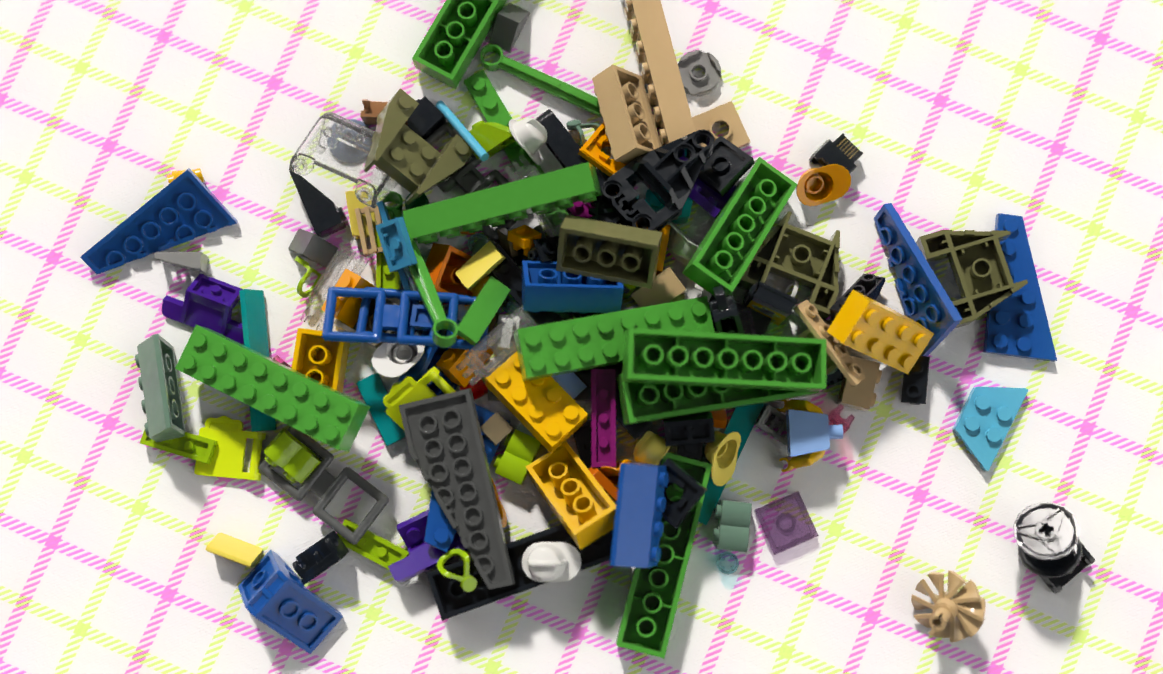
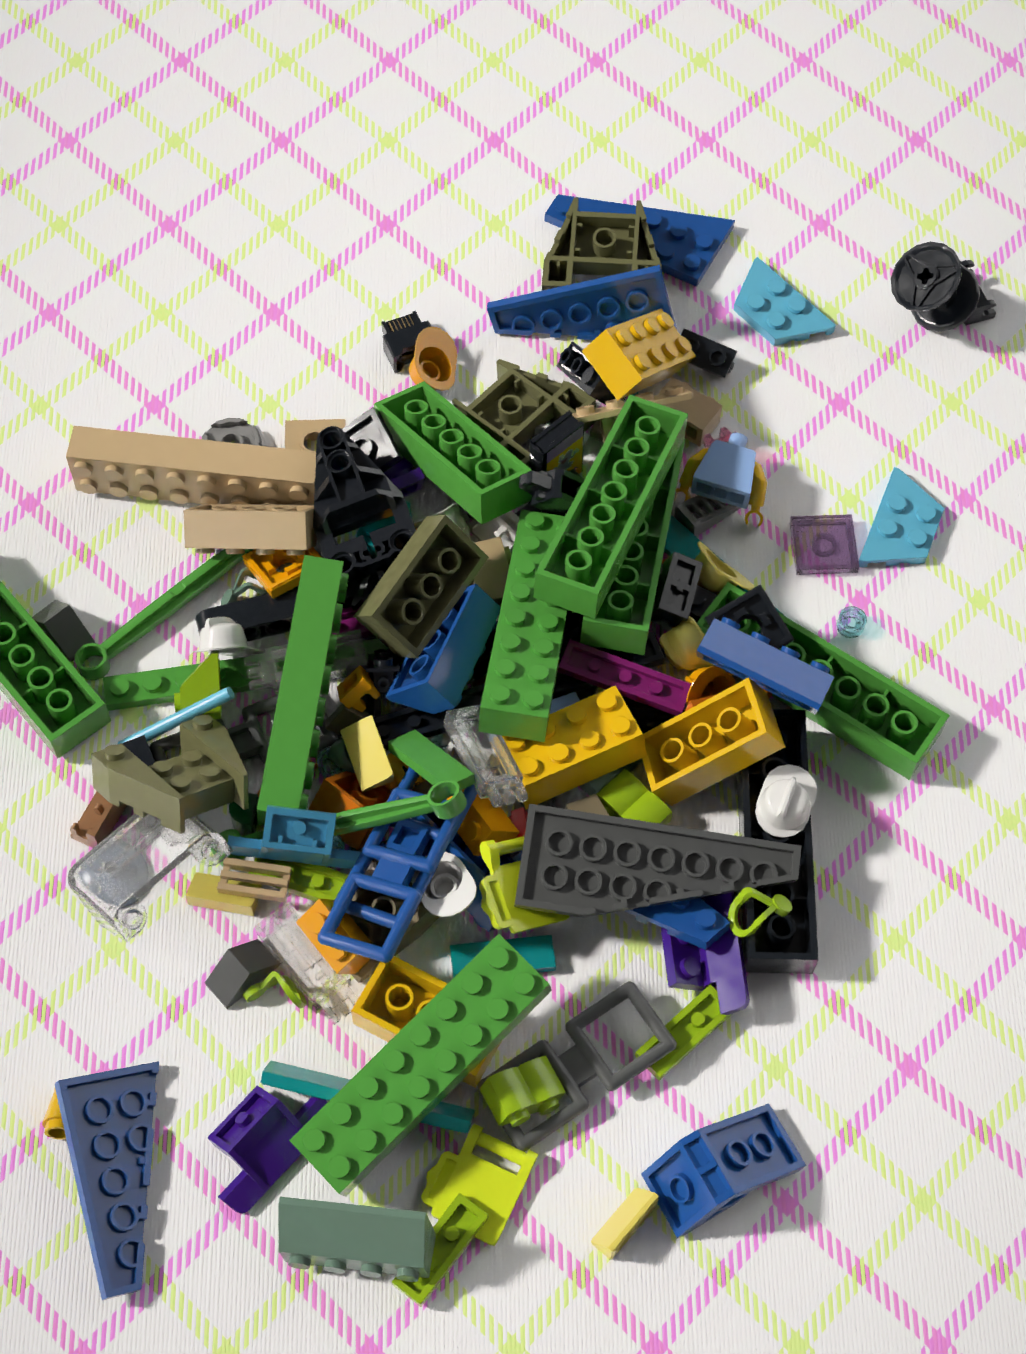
camera: 75 degrees left, 20 degrees down
light grey slope [154,252,209,274] -> none
black slope [289,169,347,238] -> none
black hinge [292,530,350,585] -> none
sand green brick [712,500,752,552] -> none
tan piece [911,570,986,642] -> none
none -> medium azure wing [857,467,944,568]

